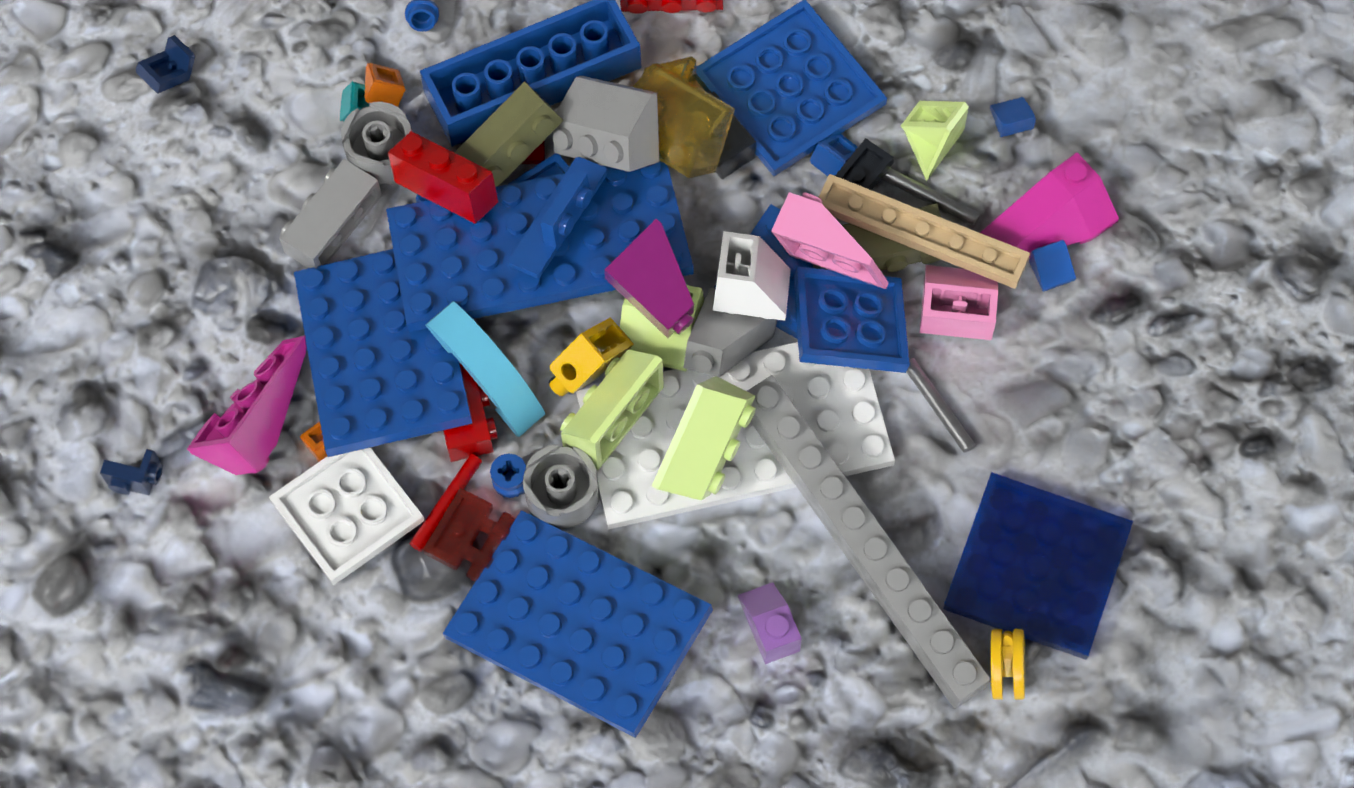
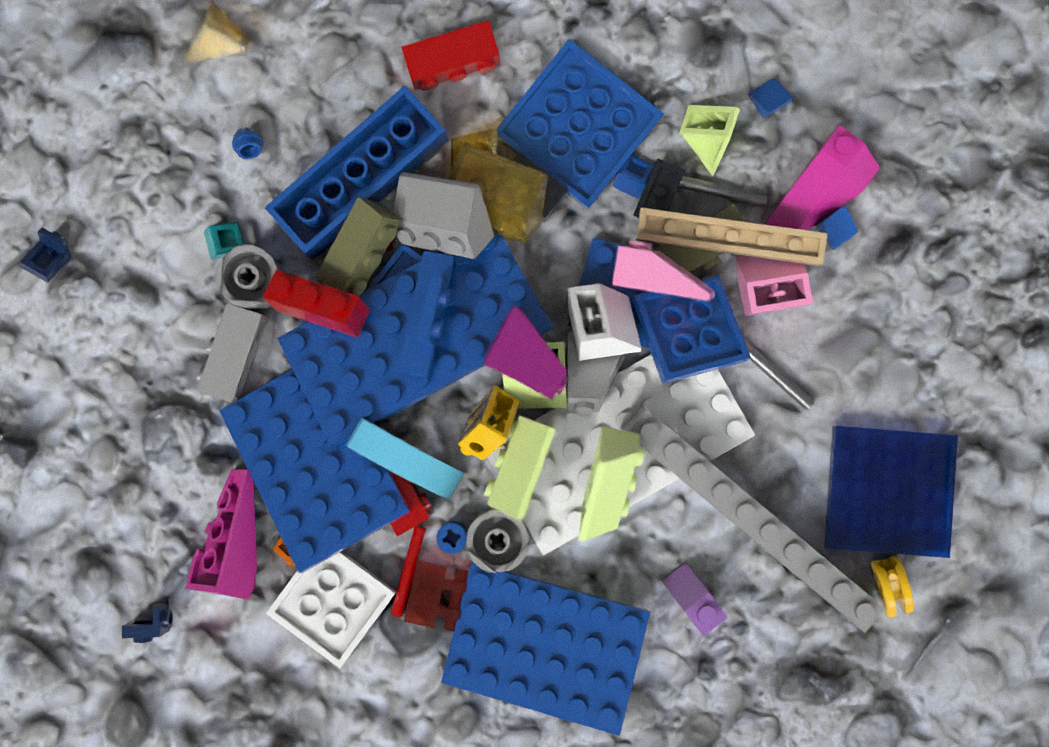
camera: 20 degrees left, 20 degrees up
orange slope [365,63,406,107] -> none

